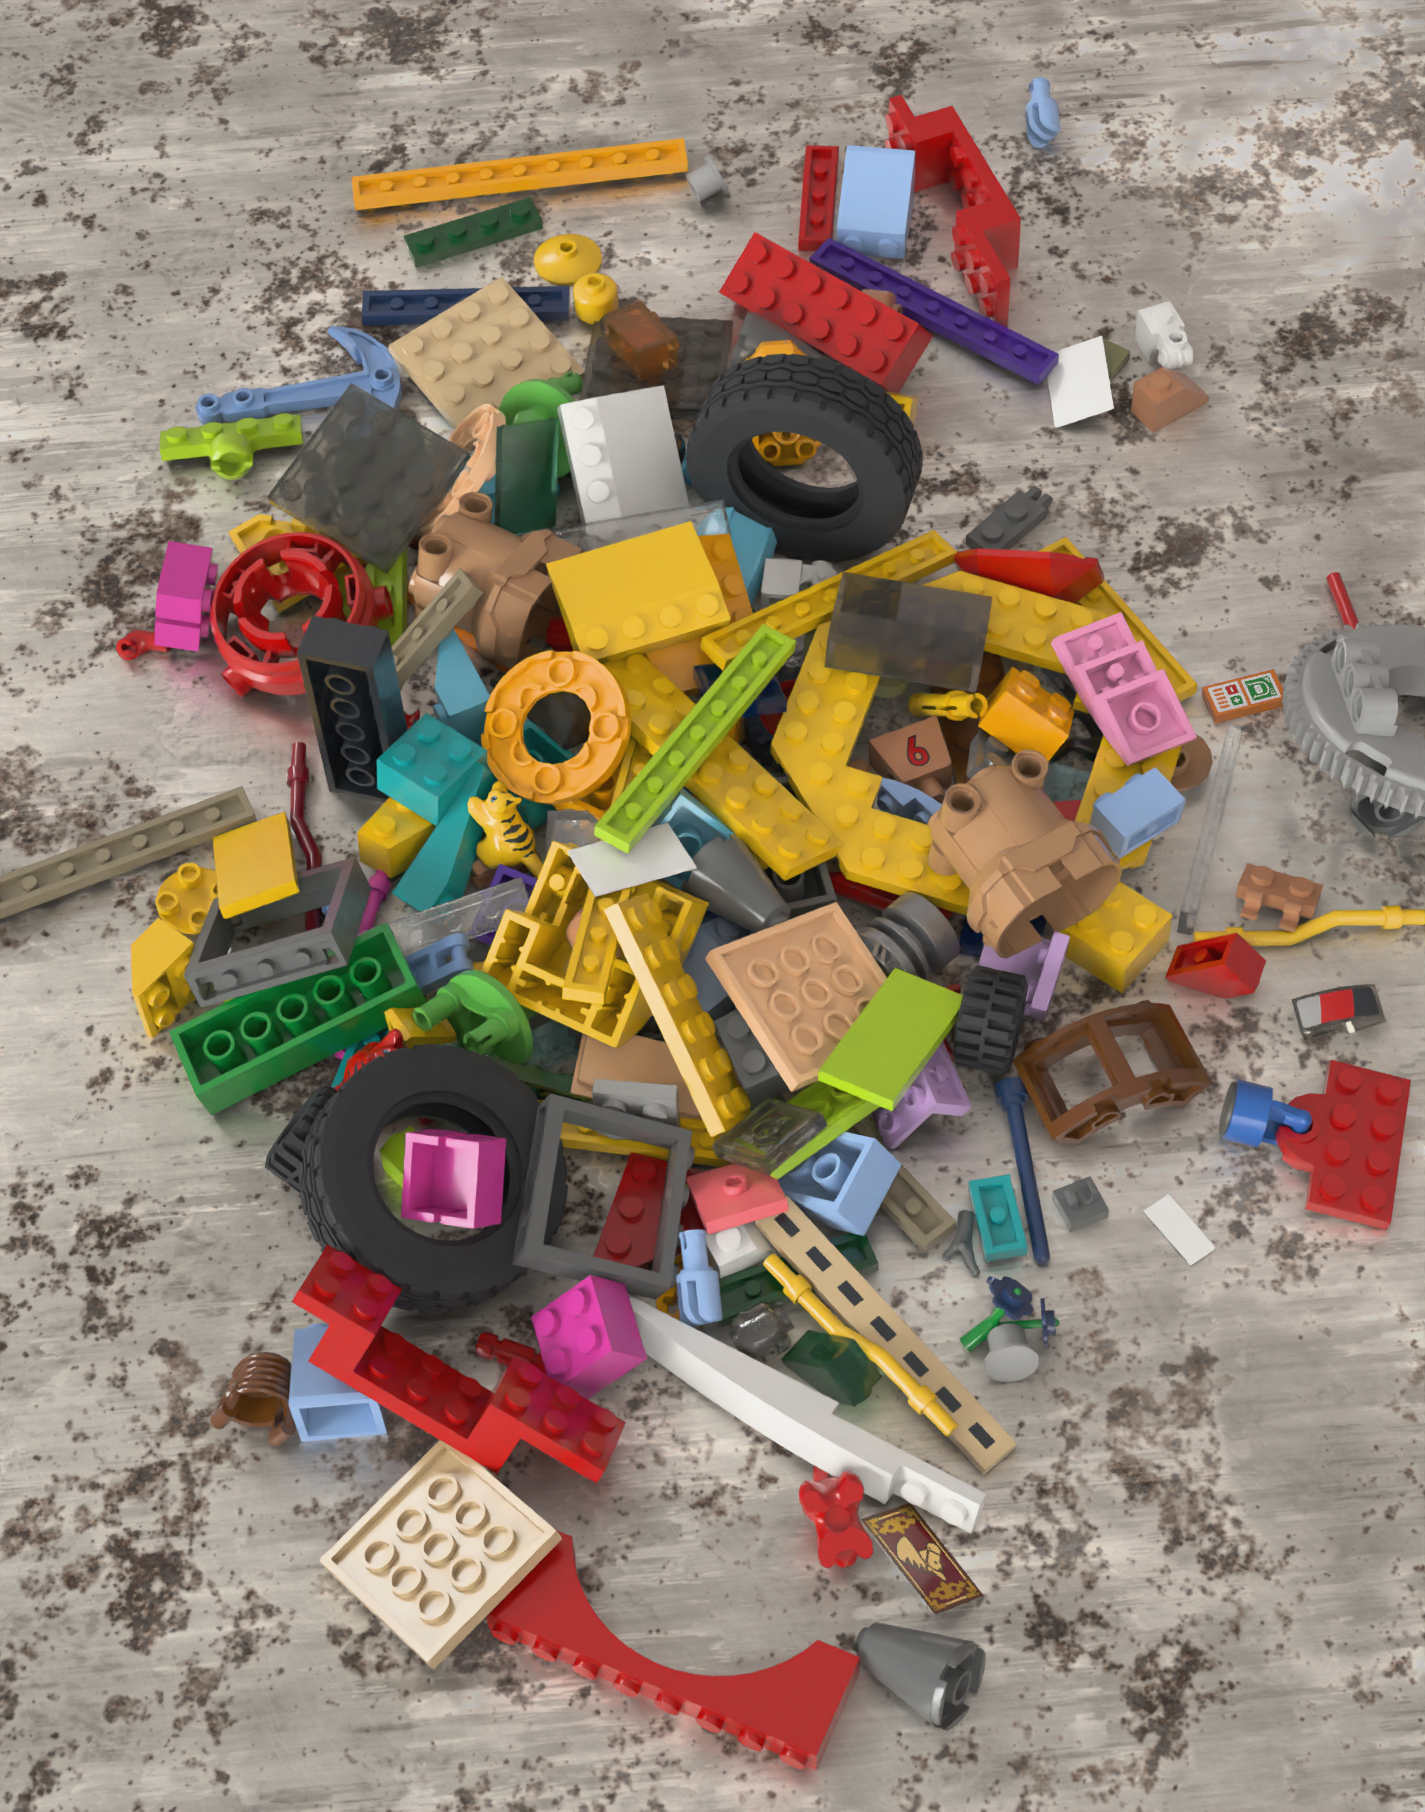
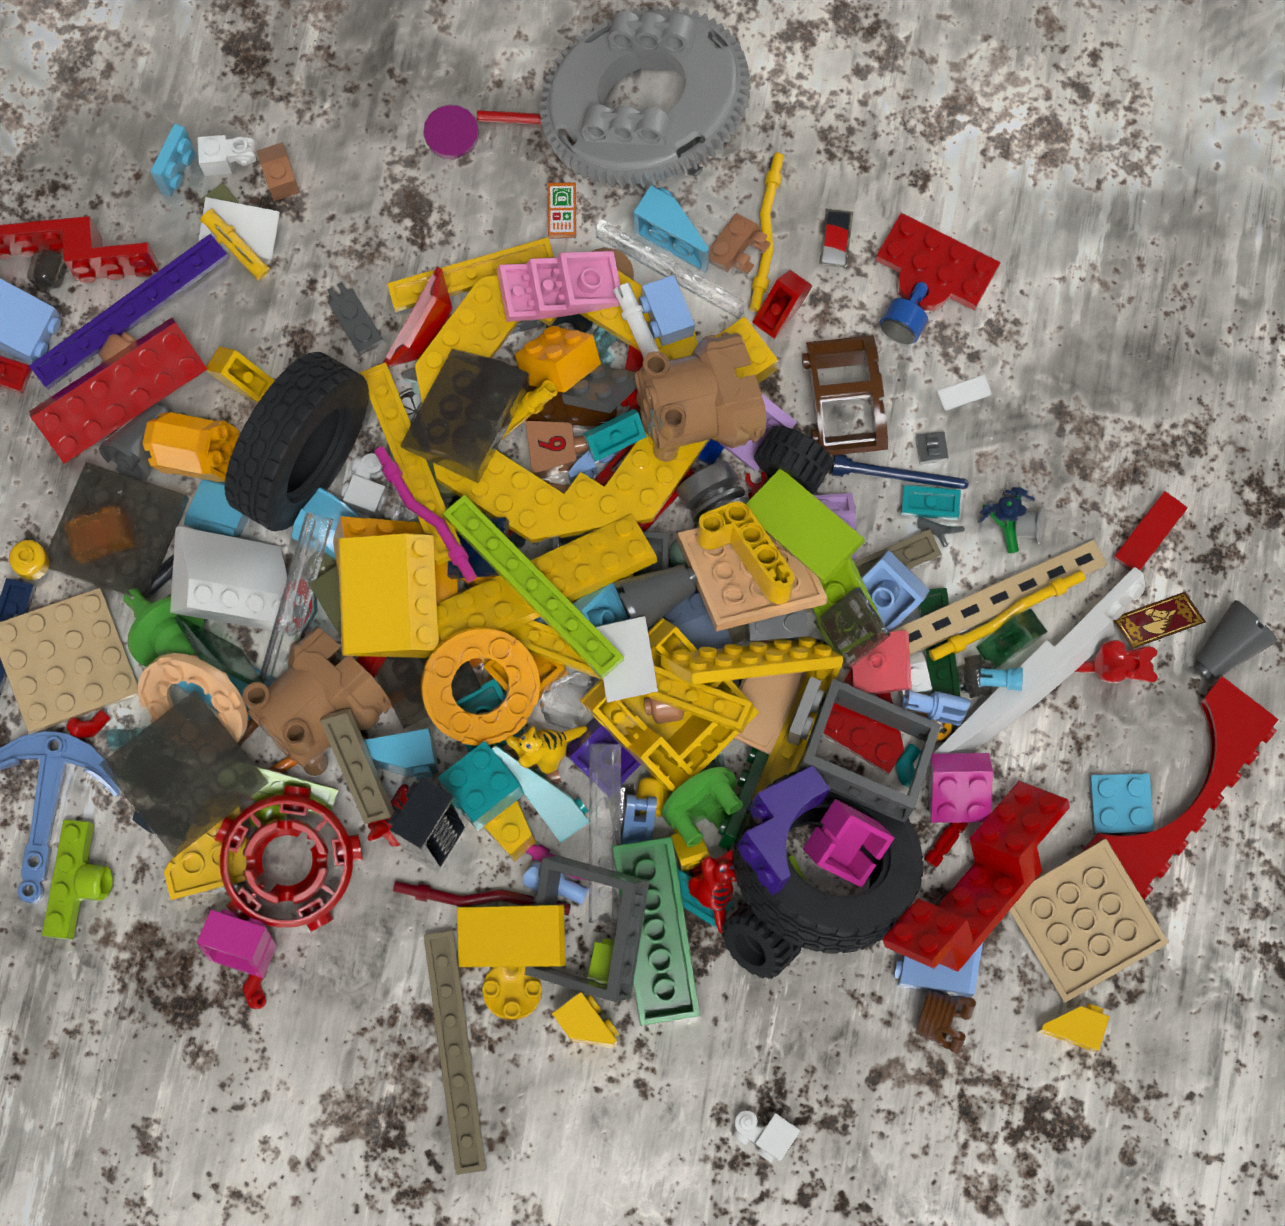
camera: 75 degrees left, 20 degrees up
none -> clear smoke head [27,250,67,294]
none -> red arm [66,709,111,738]
none -> medium azure plate [150,123,195,197]
none -> yellow pin [200,208,271,281]
none -> dark pink bar [374,446,477,582]
none -> magenta tile [423,105,479,160]
none -> teal plate [583,409,647,462]
none -> white pin [613,283,659,358]
none -> medium azure slope [633,185,709,273]
none -> yellow beam [697,501,795,604]
none -> white brick [732,1111,800,1163]
none -> dark purple arch [737,766,830,895]
none -> medium azure pin [980,668,1023,691]
none -> yellow slope [1038,1003,1110,1053]
none -> medium azure plate [1089,773,1154,835]
none -> red tile [1113,491,1188,571]

